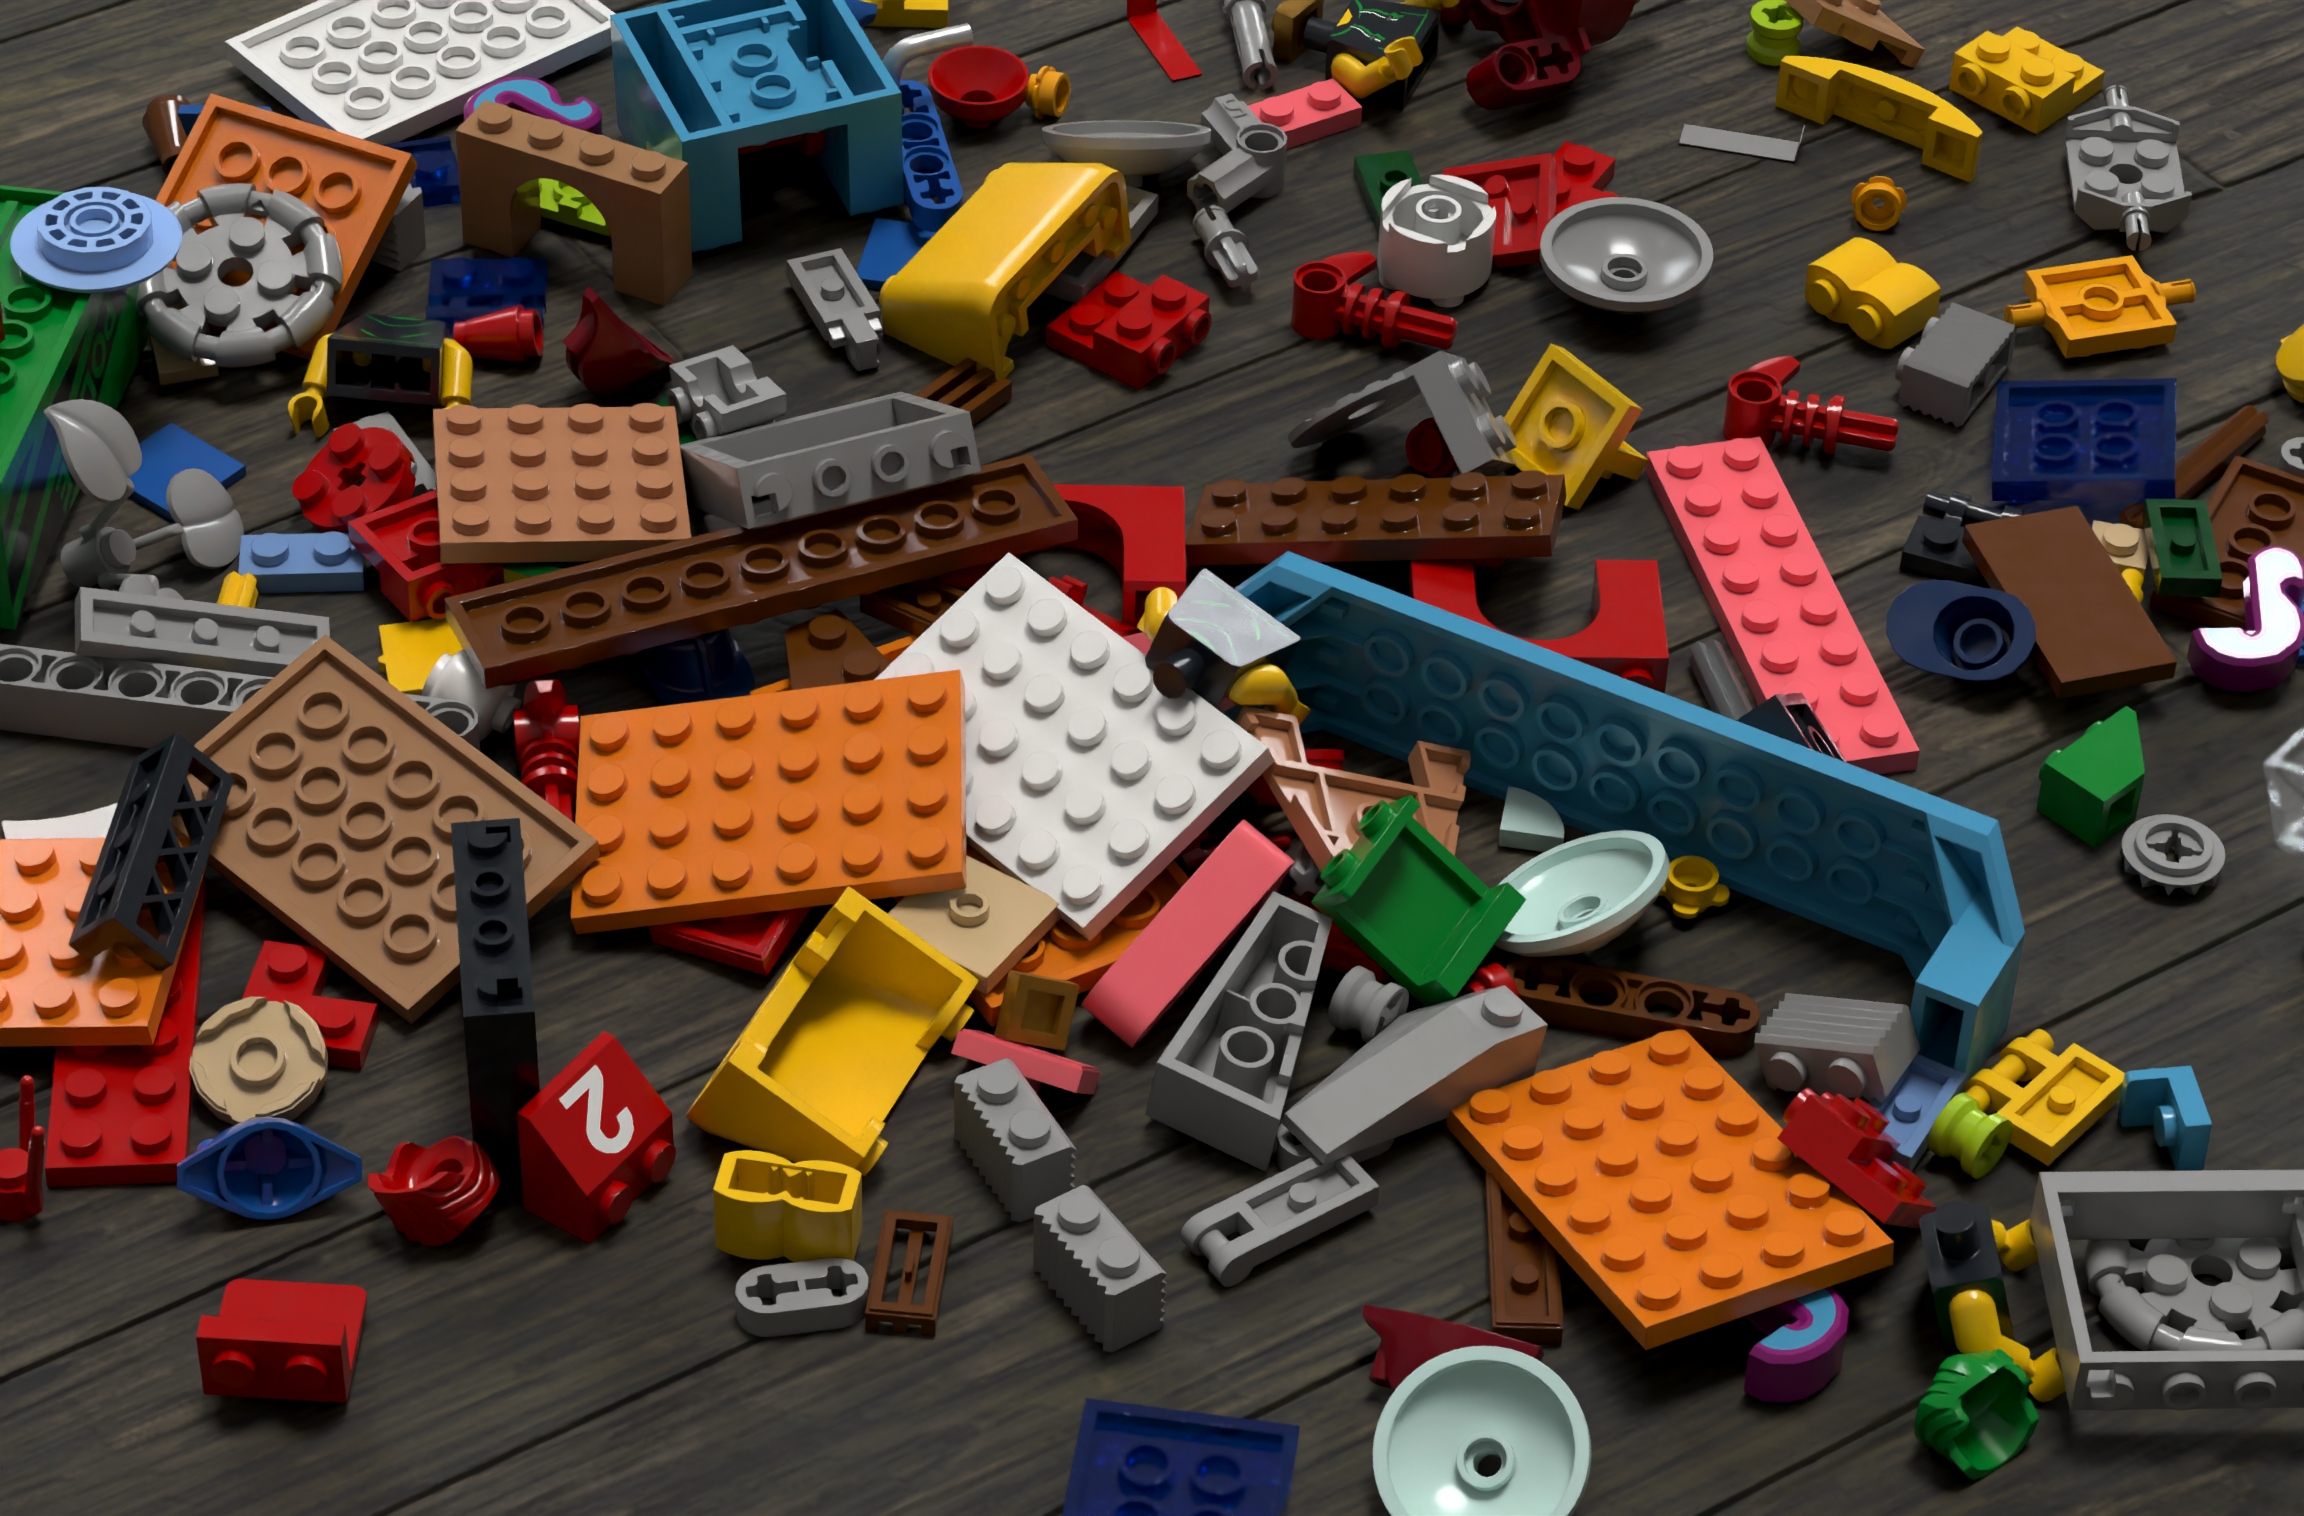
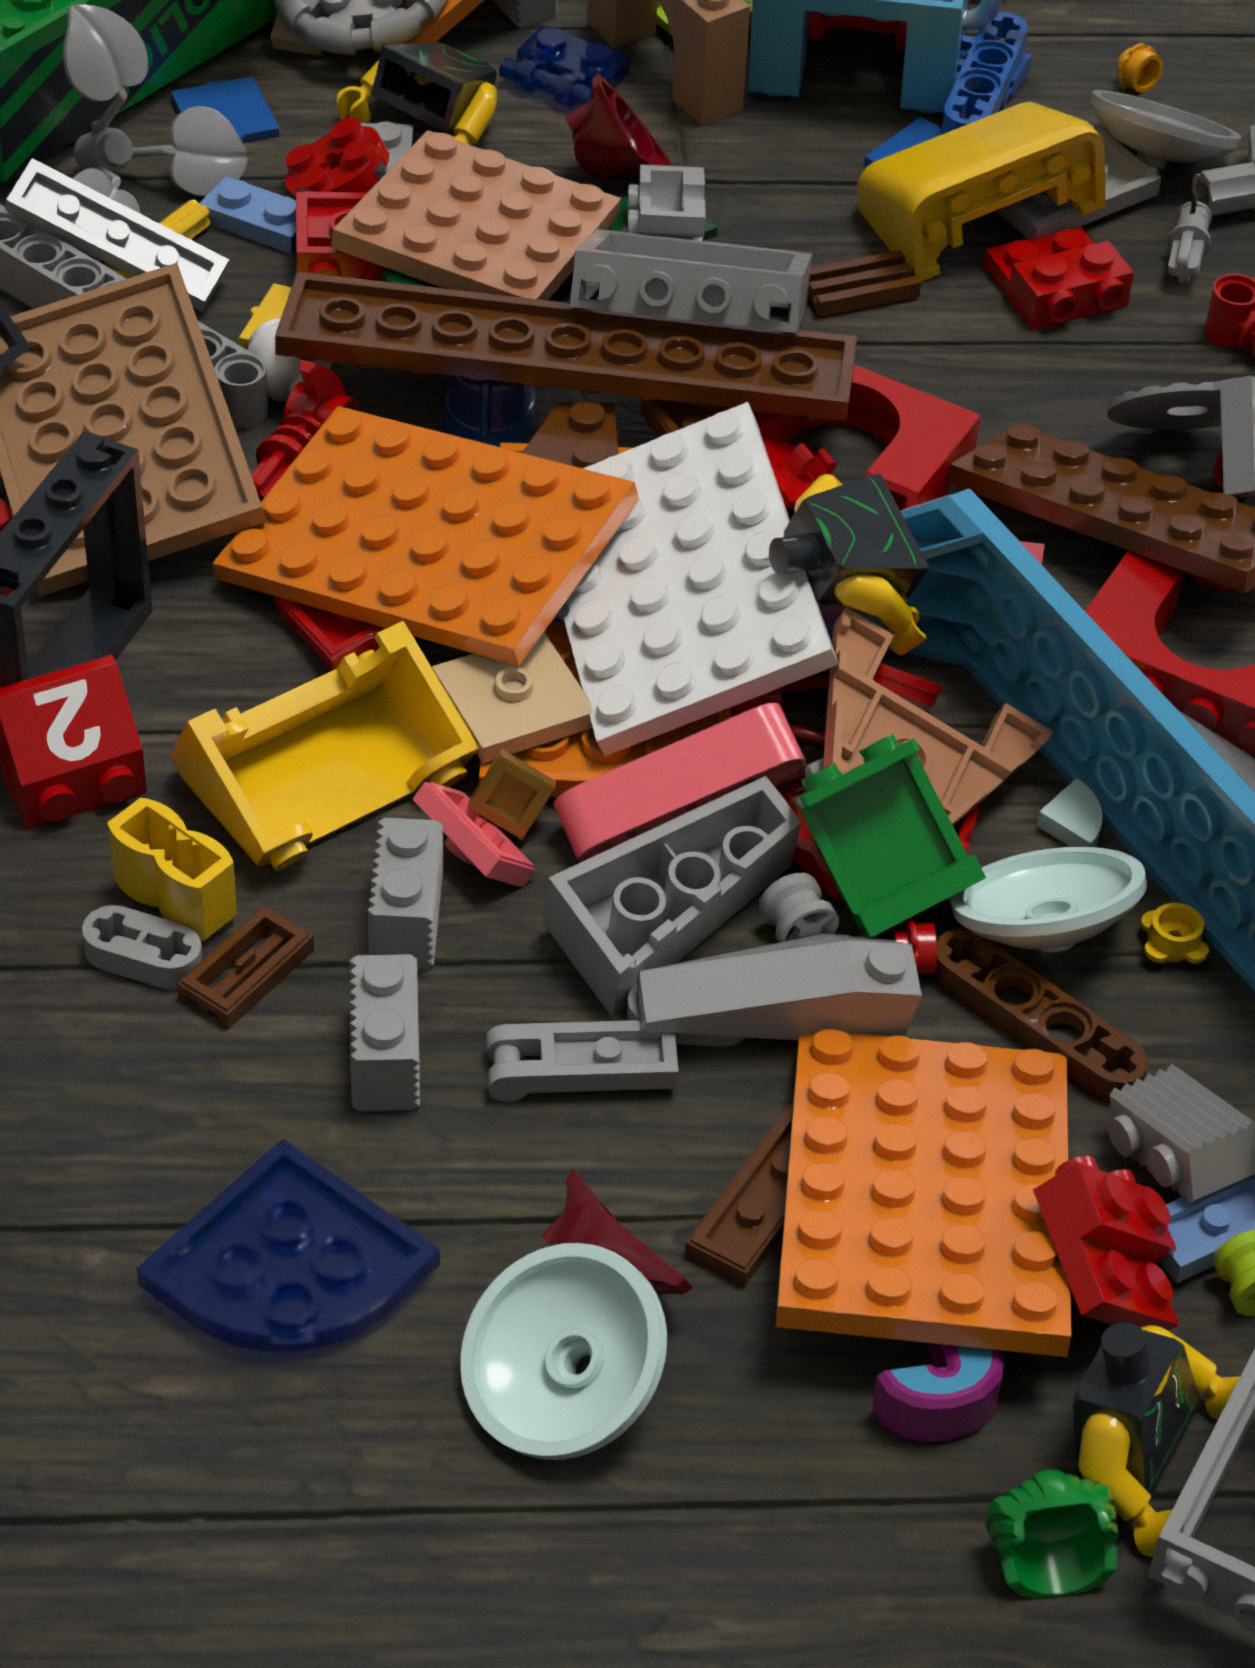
camera: 30 degrees right, 5 degrees up
red cone [453,304,544,363] -> none
light grey hinge [786,248,883,371] -> none
red piece [928,45,1029,128] -> none

